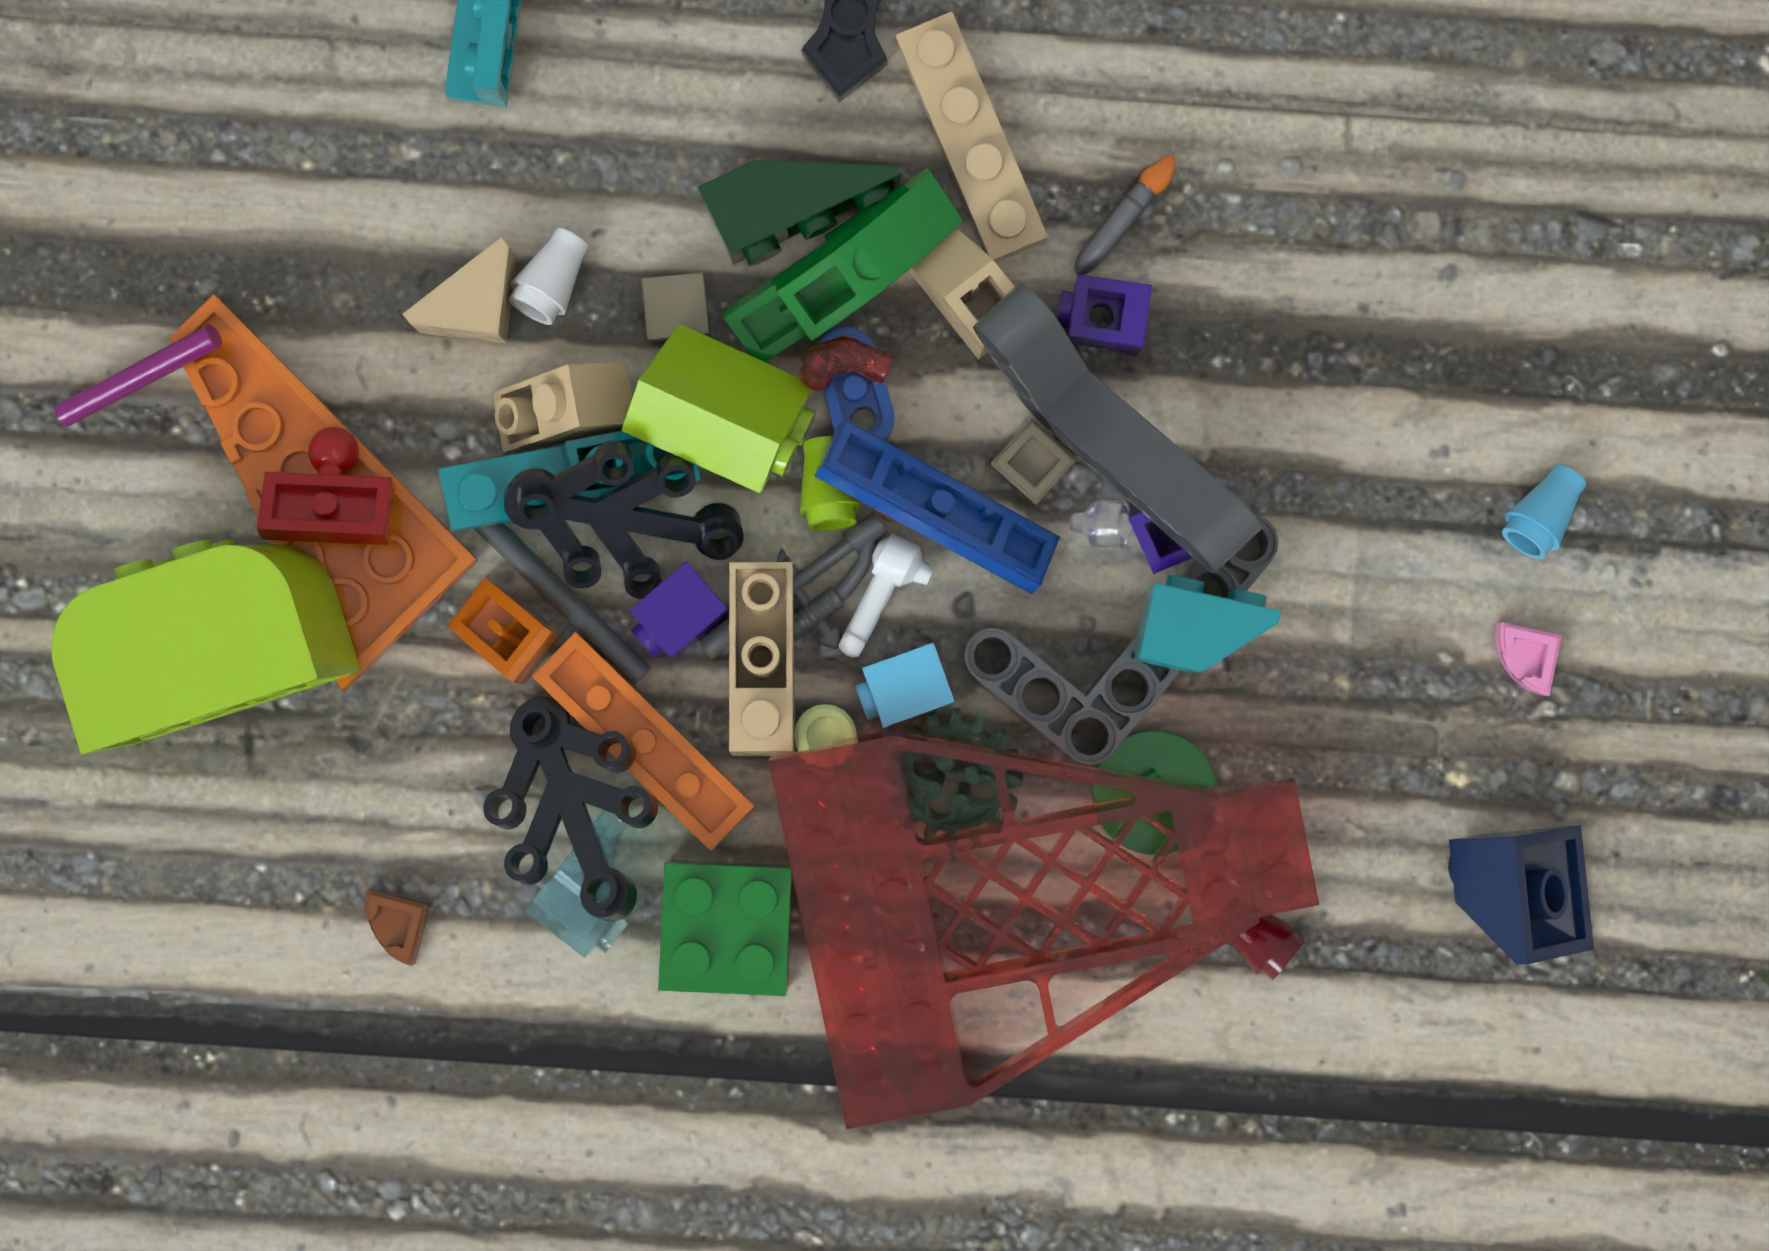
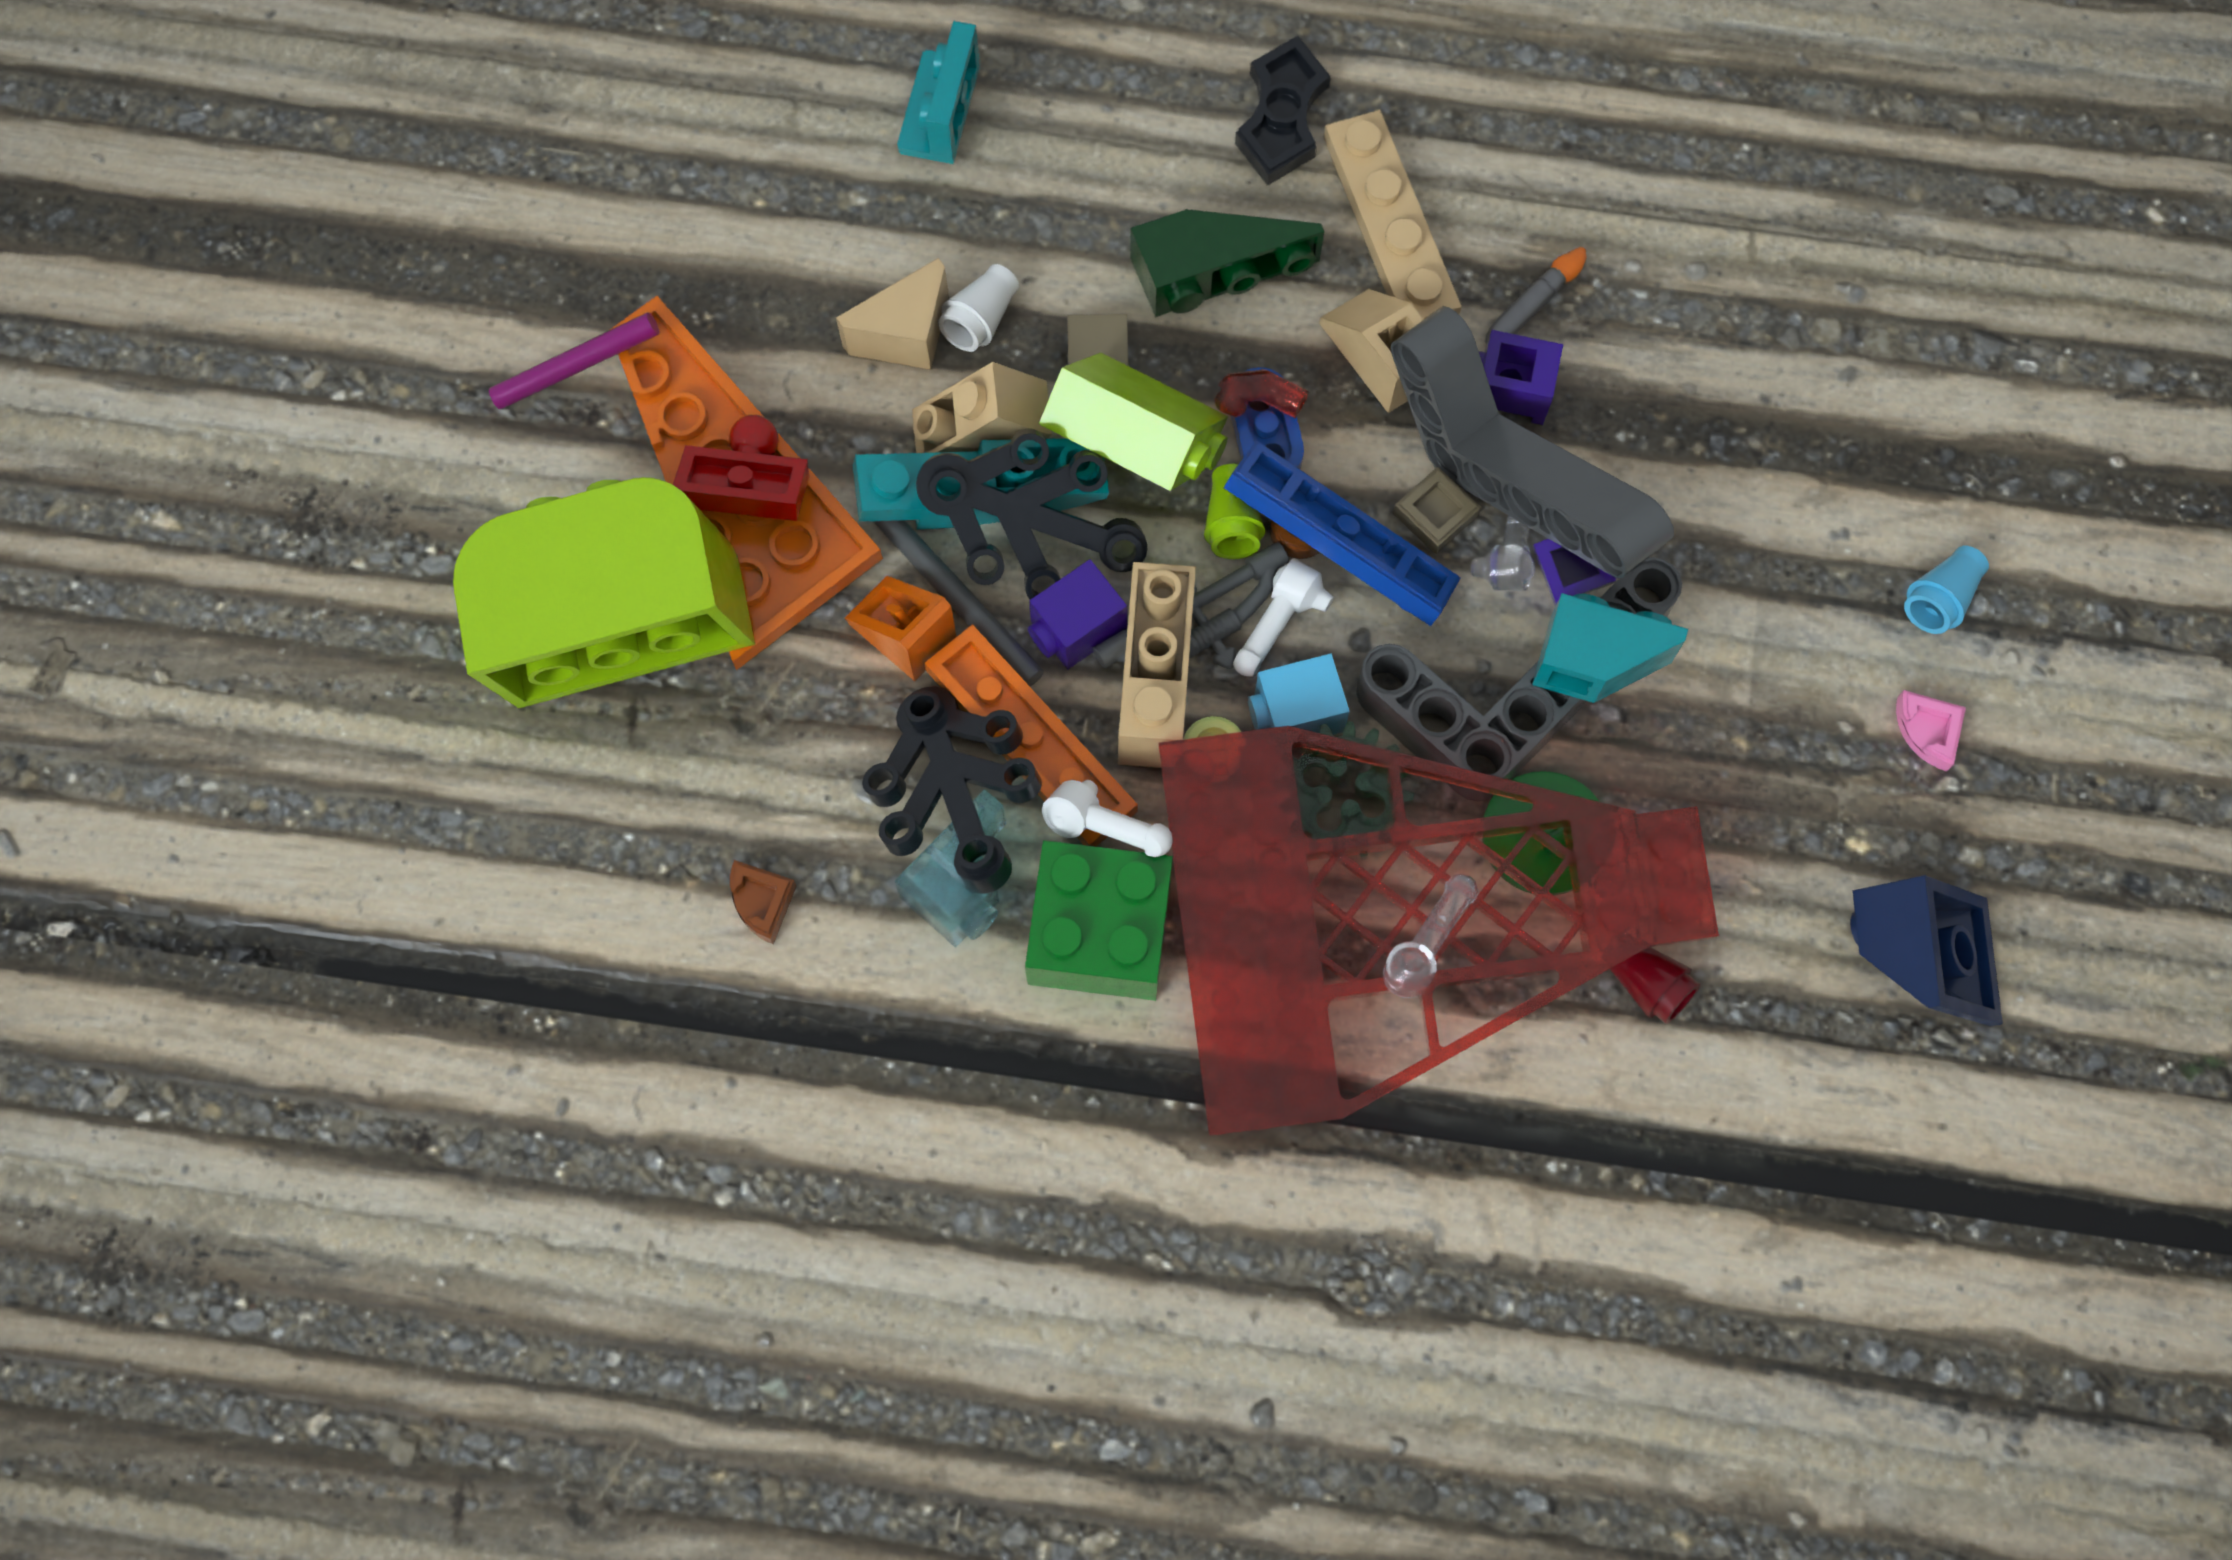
camera: 10 degrees right, 15 degrees down
green slope [723,167,963,362] -> none
none -> white piece [1042,780,1173,857]
none -> clear piece [1383,873,1478,998]

